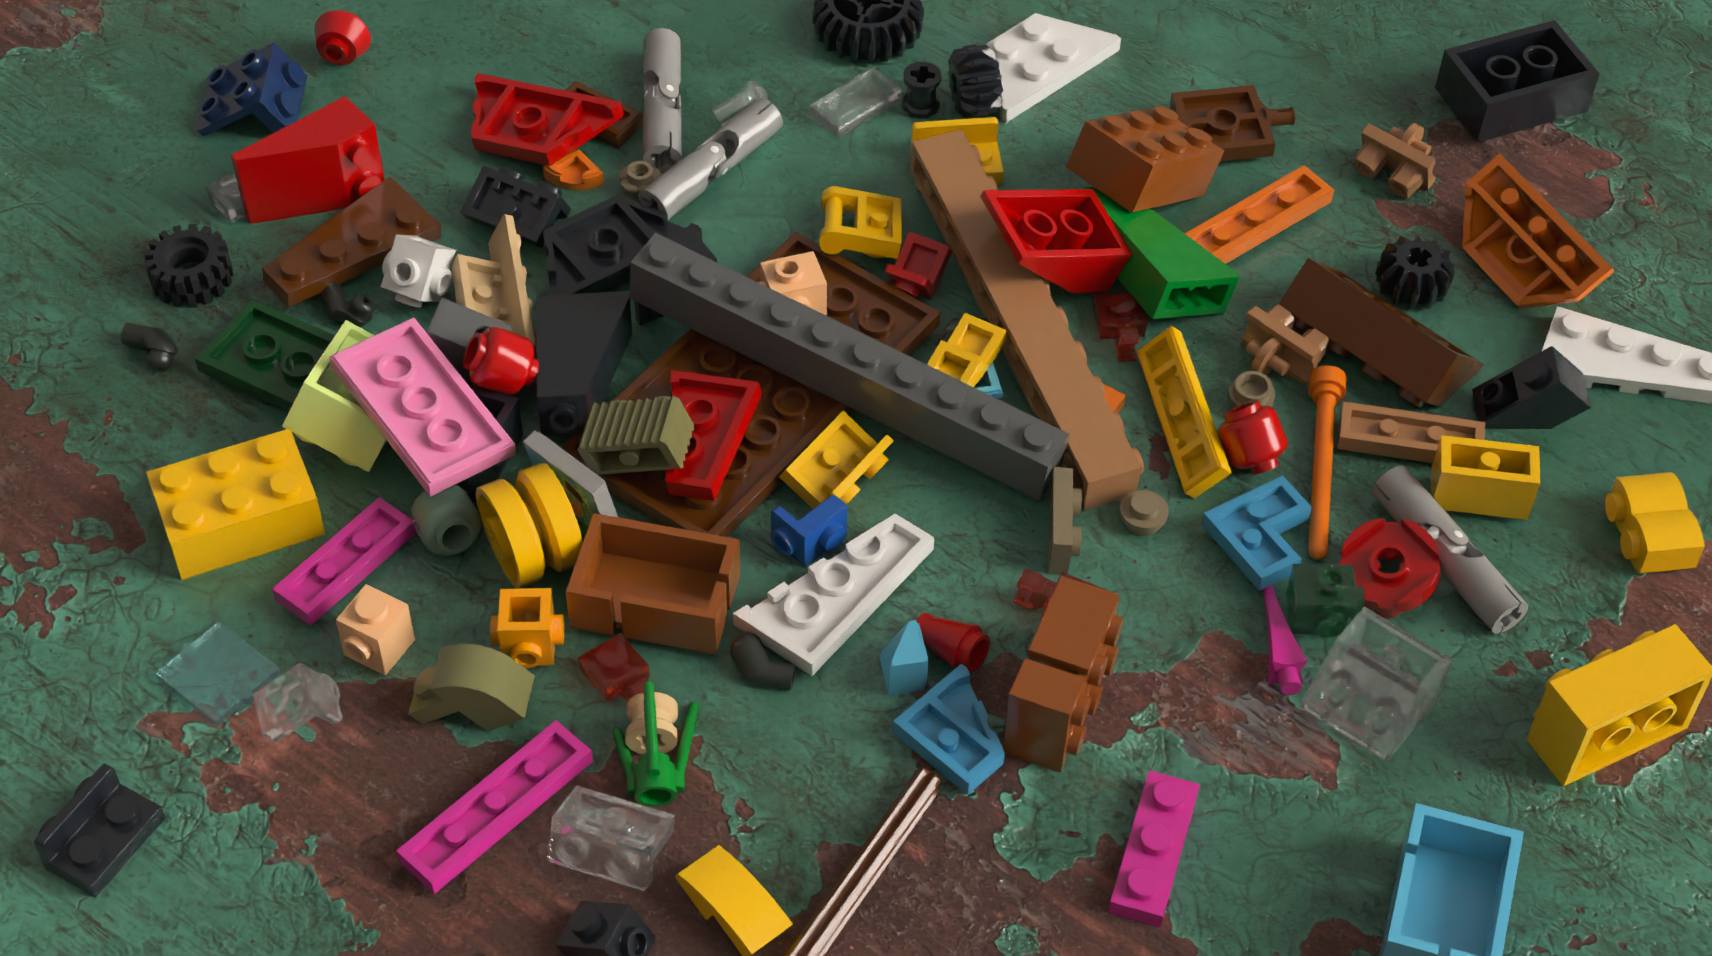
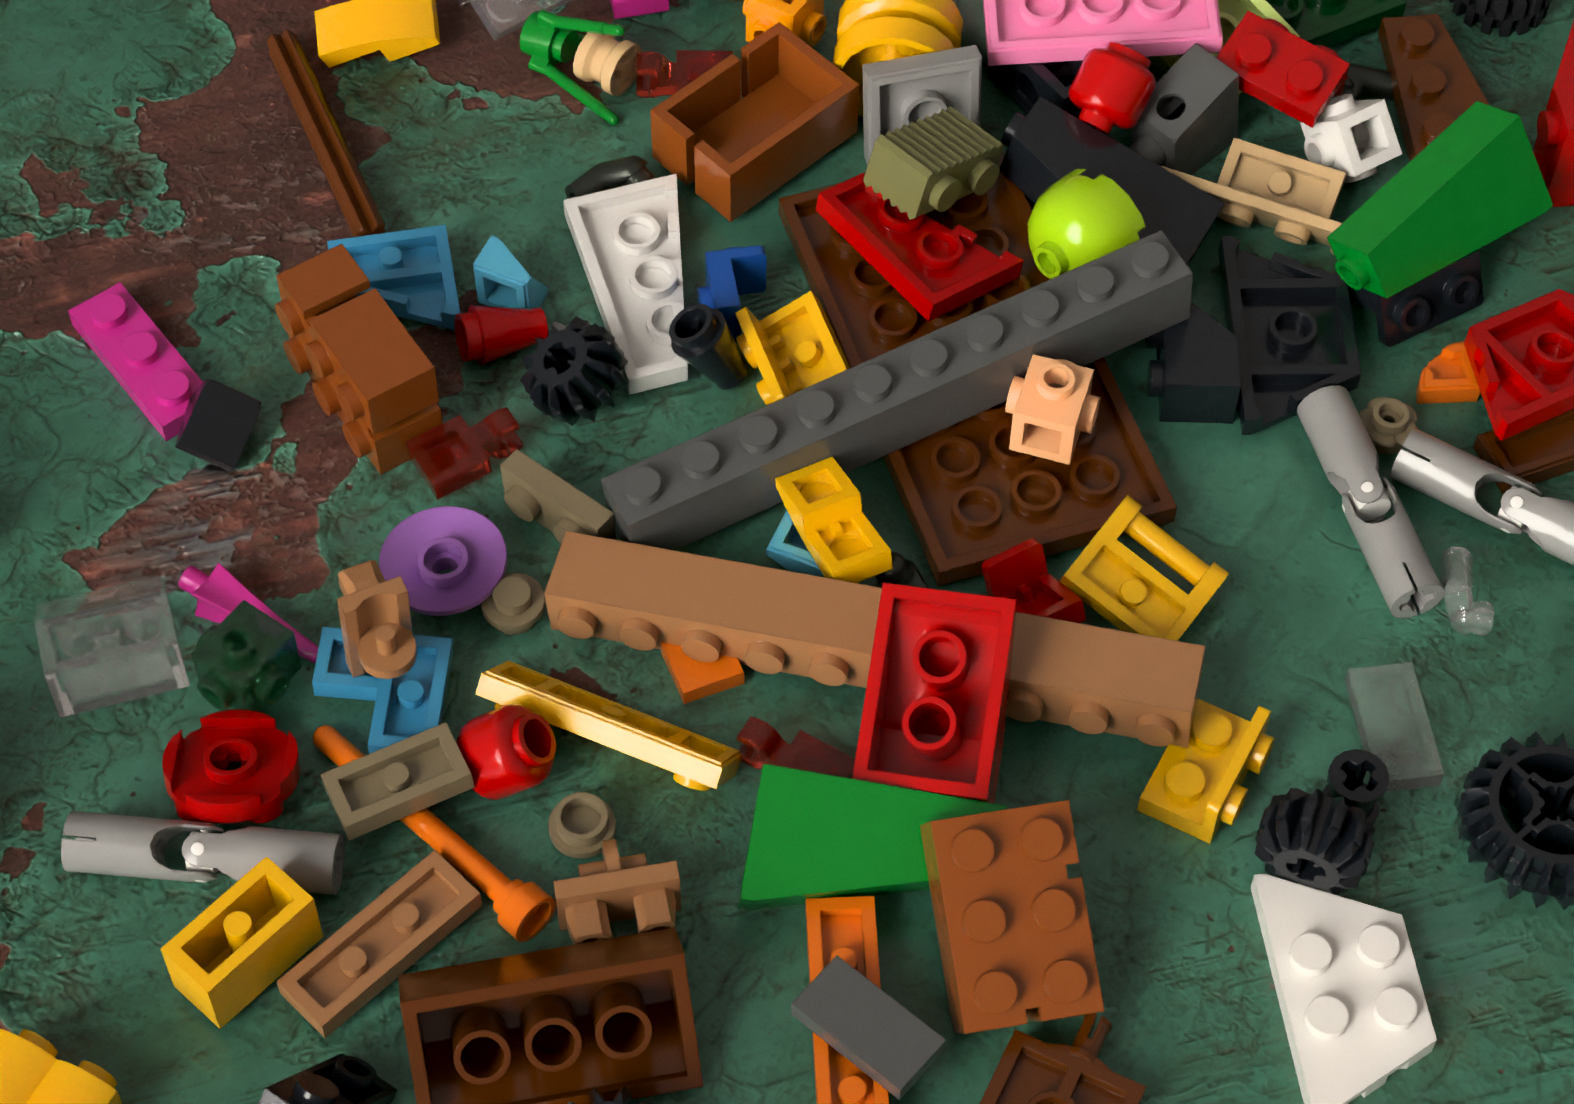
camera: 125 degrees right, 5 degrees up
none -> black slope [175,379,261,472]
none -> dark tan plate [320,722,475,841]
none -> medium nougat hips [337,560,417,679]
none -> medium lavender dish [379,506,508,616]
none -> black gear [520,316,628,426]
none -> black cone [669,304,748,390]
none -> dark grey tile [791,955,946,1100]
none -> lime cylinder [1027,169,1146,279]
none -> red bracket [1216,11,1350,128]
none -> green slope [1327,101,1553,299]

